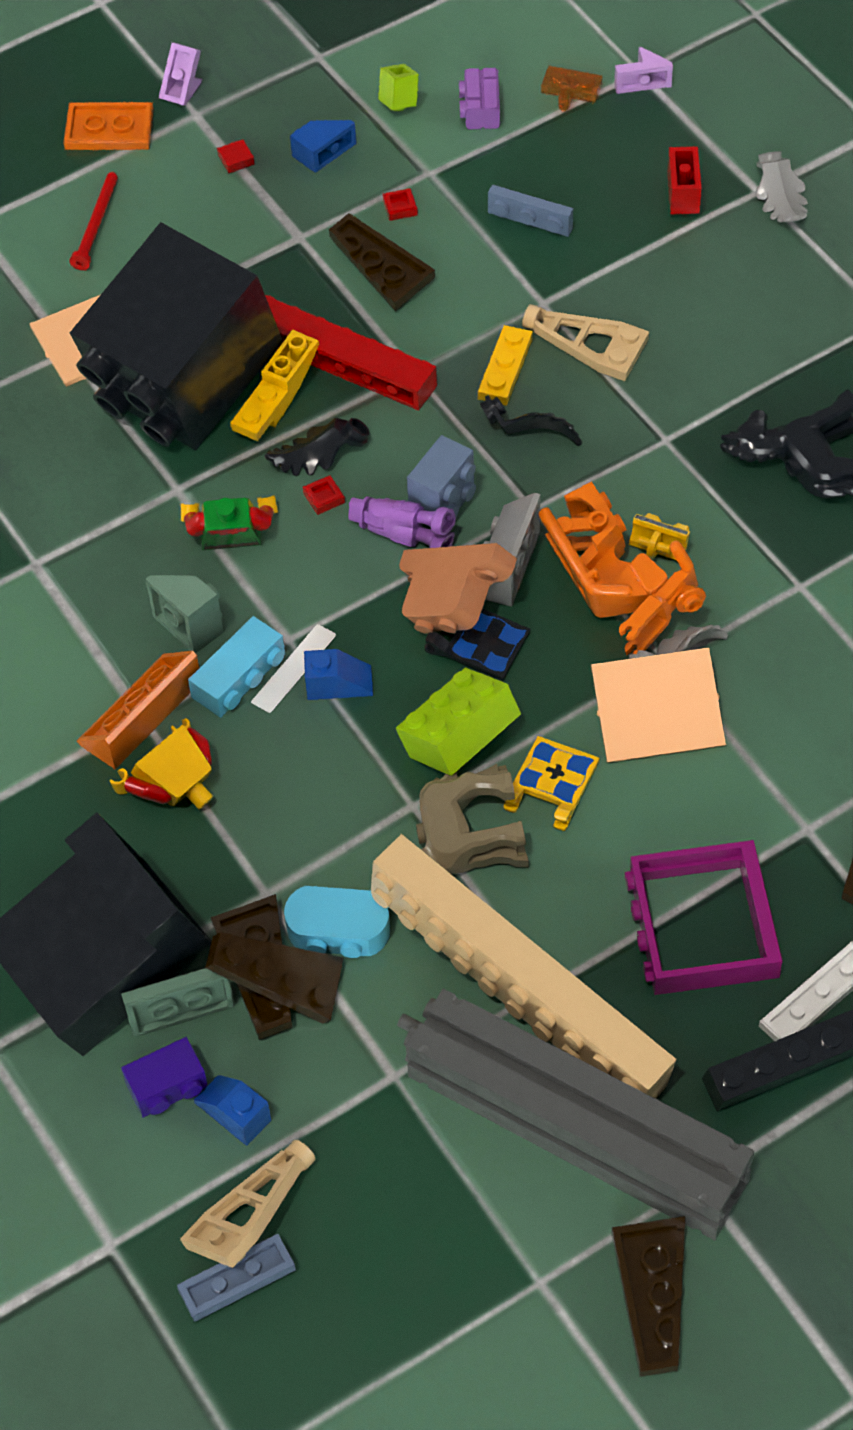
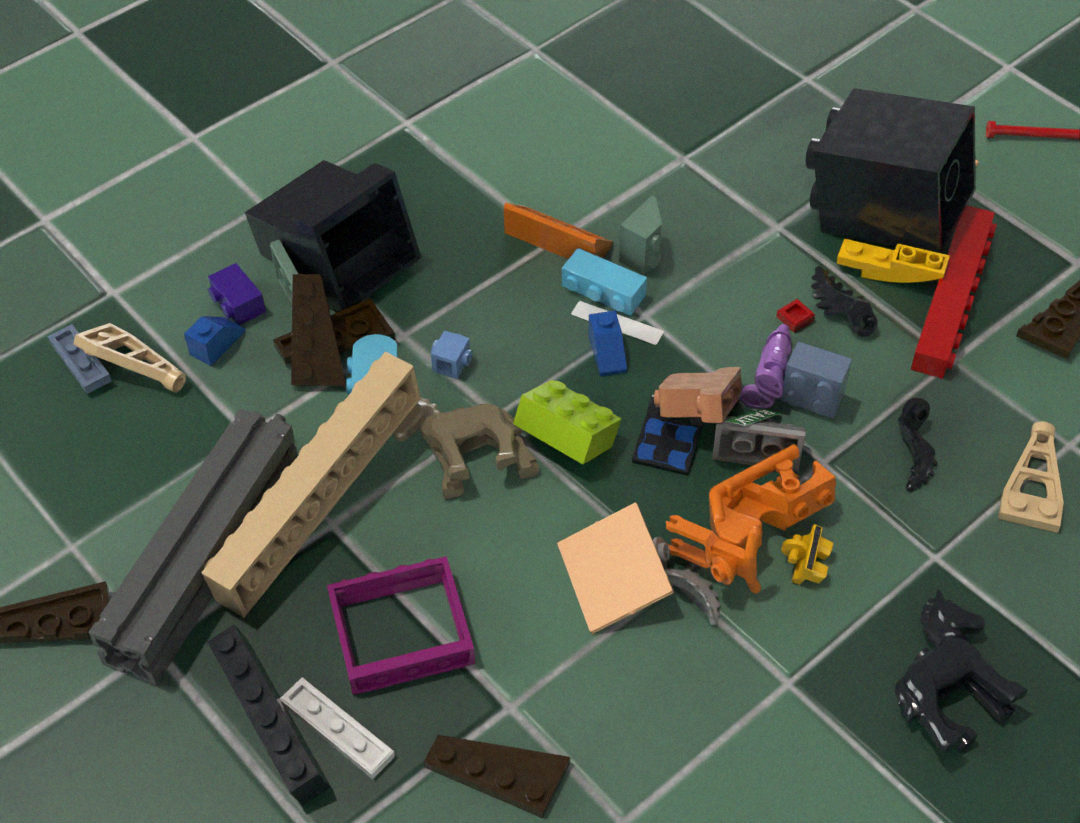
camera: 80 degrees right, 5 degrees down
yellow torso [110,718,214,810] -> none
torso [181,495,278,550] -> none
yellow plate [478,325,533,406] -> none
yellow flag [503,736,600,831] -> none
none -> medium blue brick [431,331,473,379]
none -> sticker [726,409,781,426]

